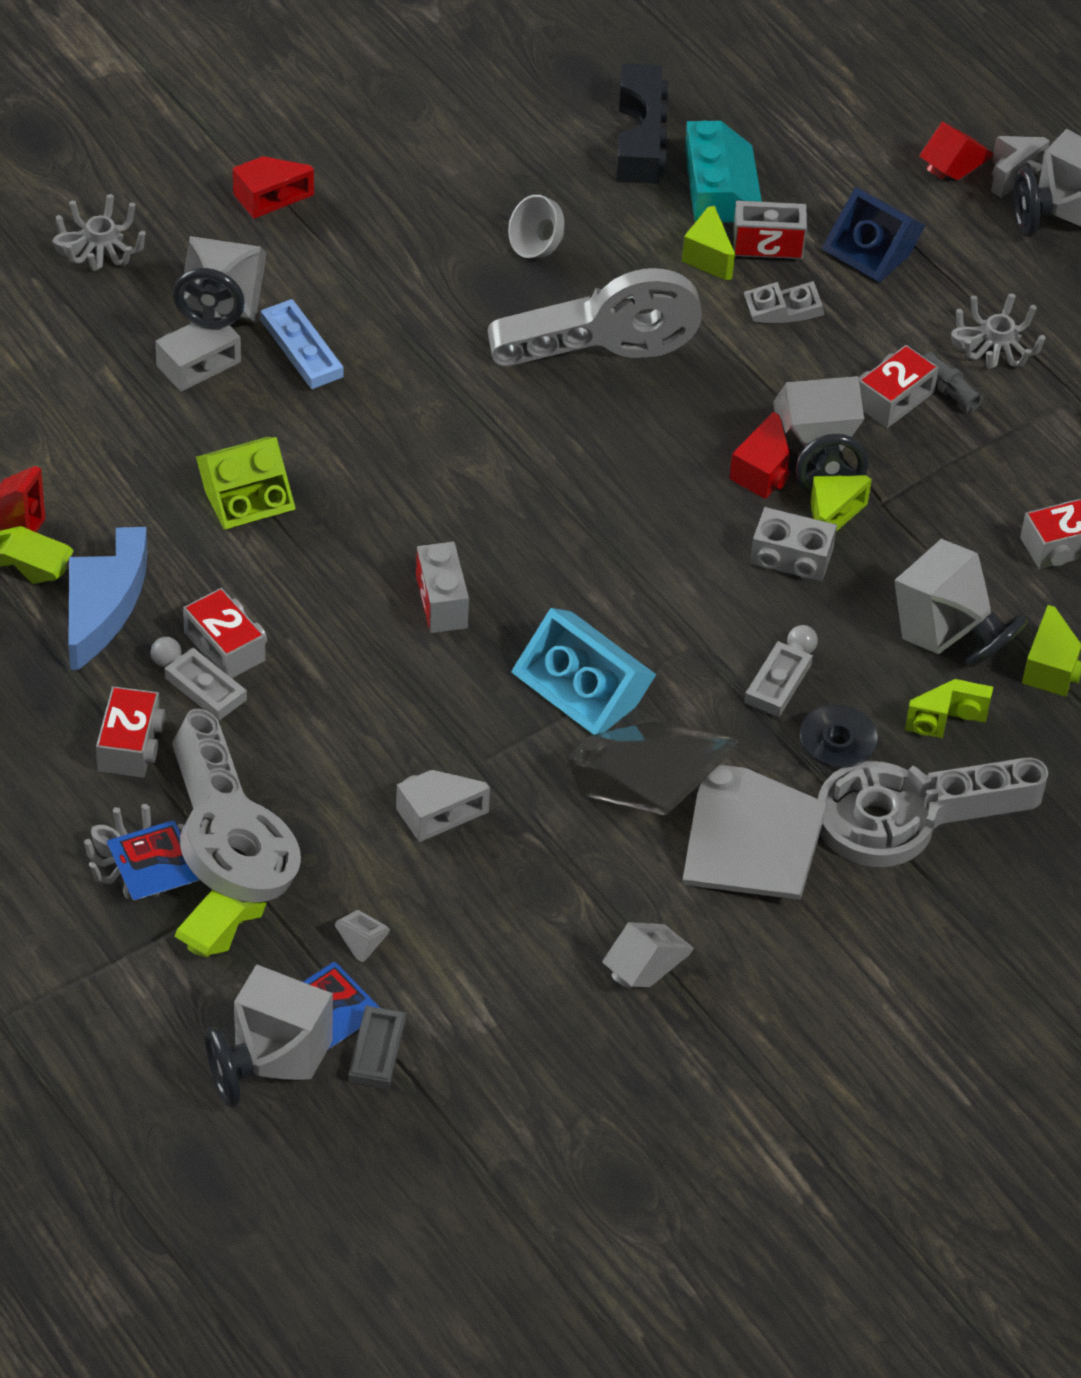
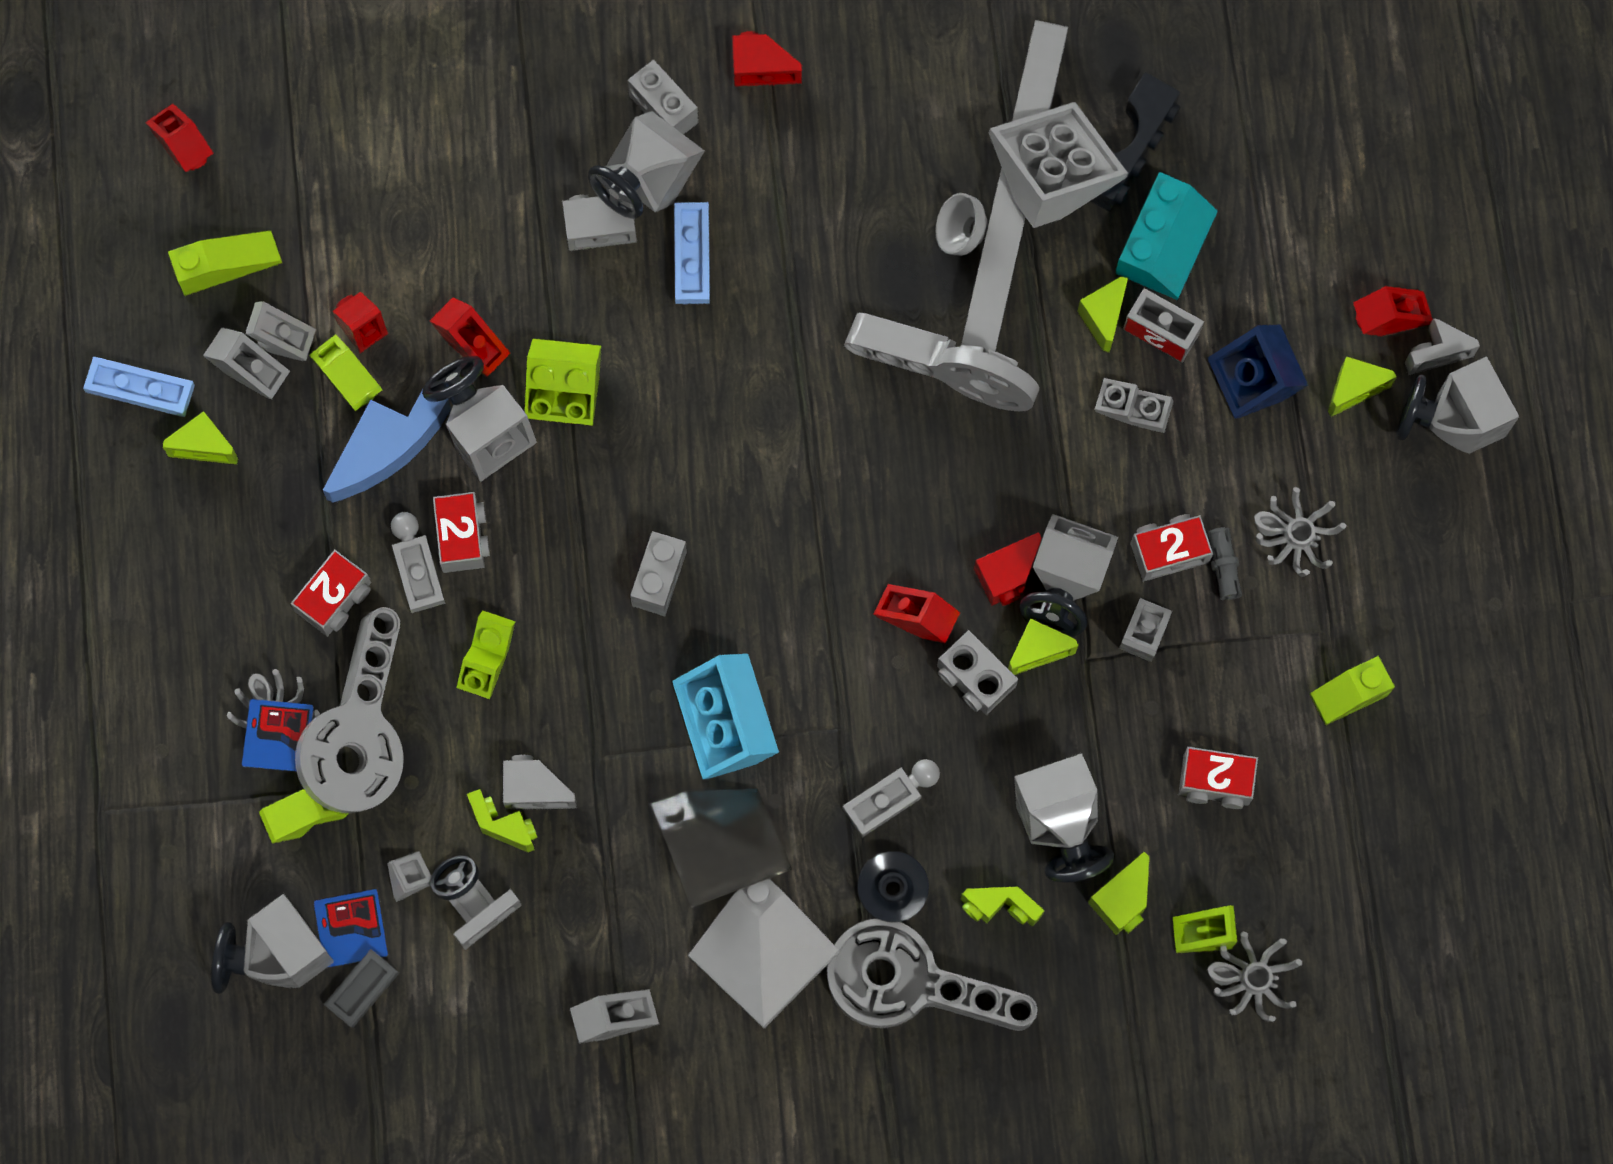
camera: 30 degrees right, 25 degrees up
light grey animal [52,194,146,271] -> none
none -> light grey piece [422,356,537,482]
none -> red slope [430,297,510,377]
none -> light grey piece [430,856,522,950]
none -> lime slope [457,610,515,699]
none -> lime slope [467,789,538,852]
none -> light grey brick [628,59,698,135]
none -> red slope [873,584,960,643]
none -> light grey beam [961,20,1068,353]
none -> light grey slope [989,102,1128,228]
none -> light grey slope [1120,598,1172,662]
none -> lime slope [1328,357,1397,417]

